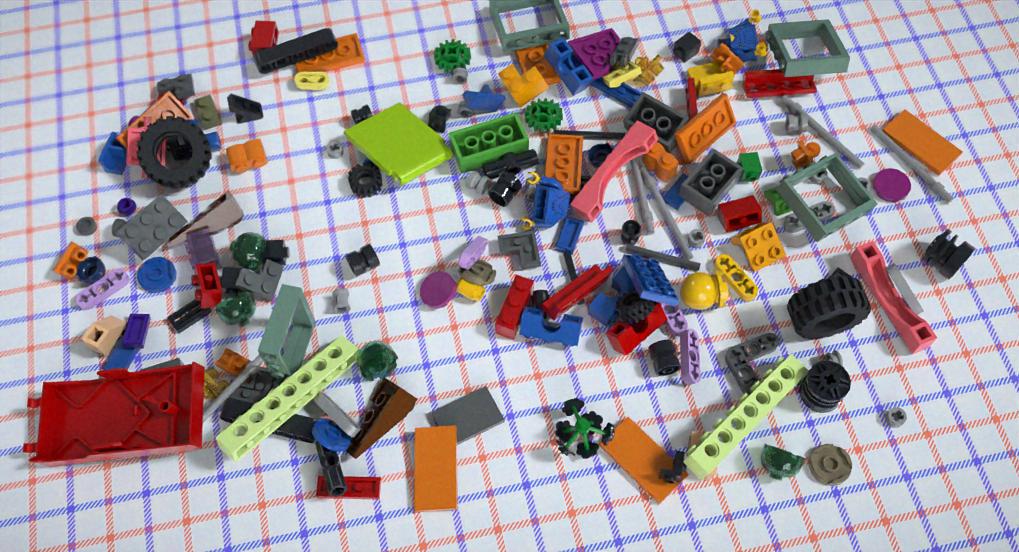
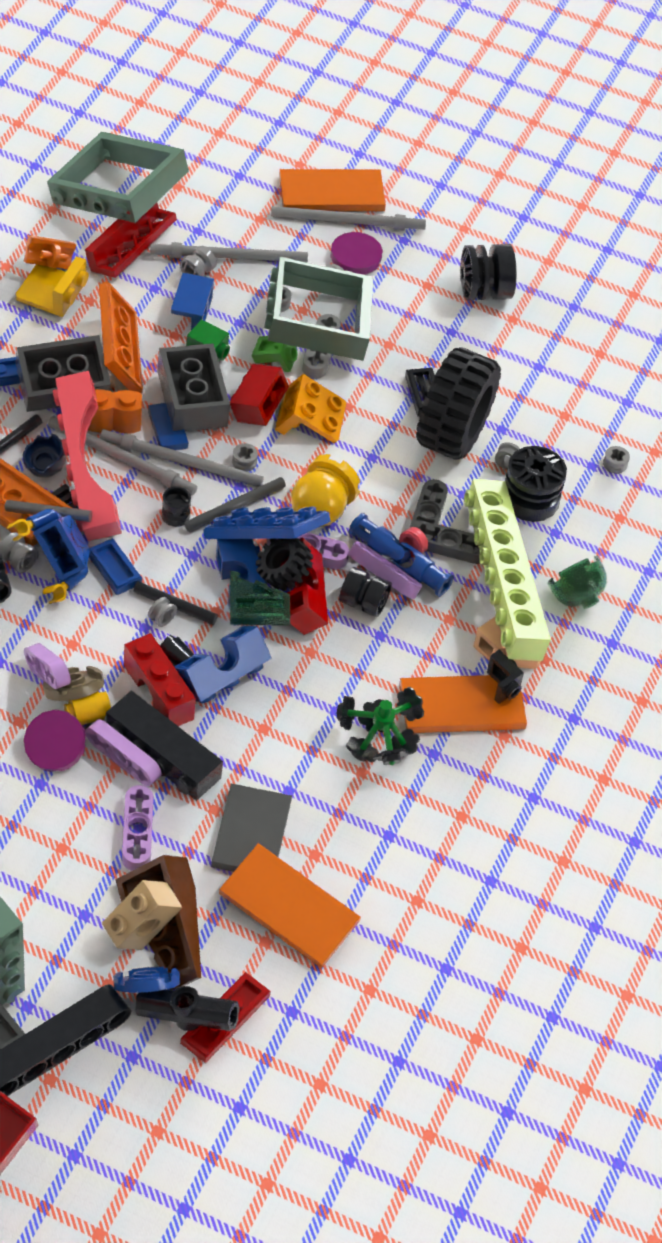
camera: 60 degrees left, 10 degrees down
yellowish green brick [216,335,360,463] -> none
light grey beam [314,392,361,437] -> none
clear green cylinder [357,341,398,381] -> none
dark grey plate [497,230,541,269] -> none
red fence [541,264,613,321] -> none
red tile [685,78,698,121] -> none
yellow beam [714,254,758,302] -> none
torso [717,9,767,63] -> none
orange hips [791,140,821,170] -> none
dark tan tile [809,444,852,486] -> none
coral arch [850,241,937,355] -> none
light grey beam [886,263,924,315] -> none
none -> flat silver bar [5,500,92,522]
none -> lavender beam [85,719,162,786]
none -> tan brick [102,880,183,950]
none -> black brick [106,690,223,801]
none -> lavender beam [122,785,154,871]
none -> light grey bush [148,597,177,627]
none -> blue panel [171,273,214,330]
none -> clear green wing [230,571,290,626]
none -> blue piece [348,513,454,597]
none -> coral tile [399,527,428,557]

